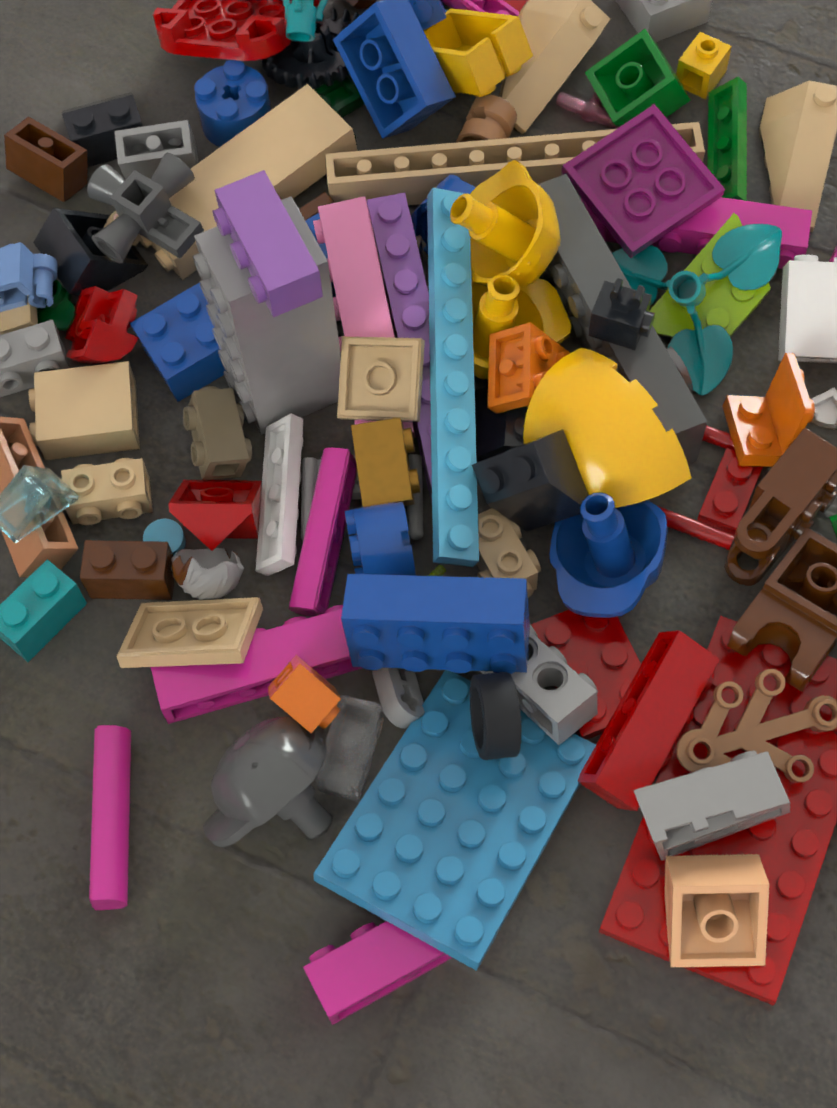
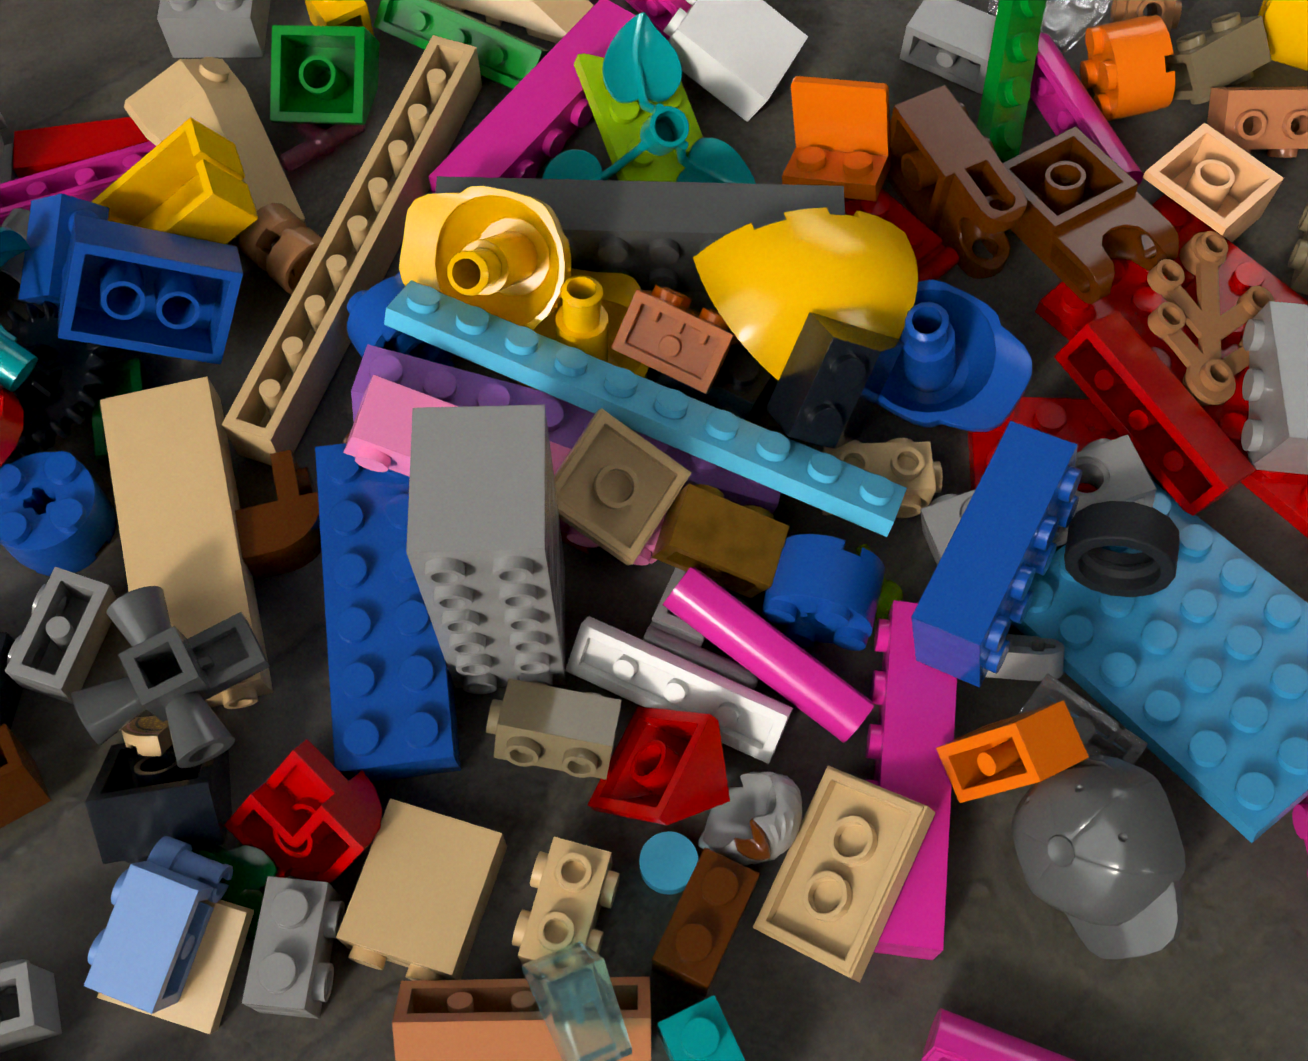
camera: 70 degrees left, 0 degrees up
medium lavender brick [212,170,323,318] -> none
magenta plate [561,104,725,258] -> none
black brick [588,278,655,350] -> none

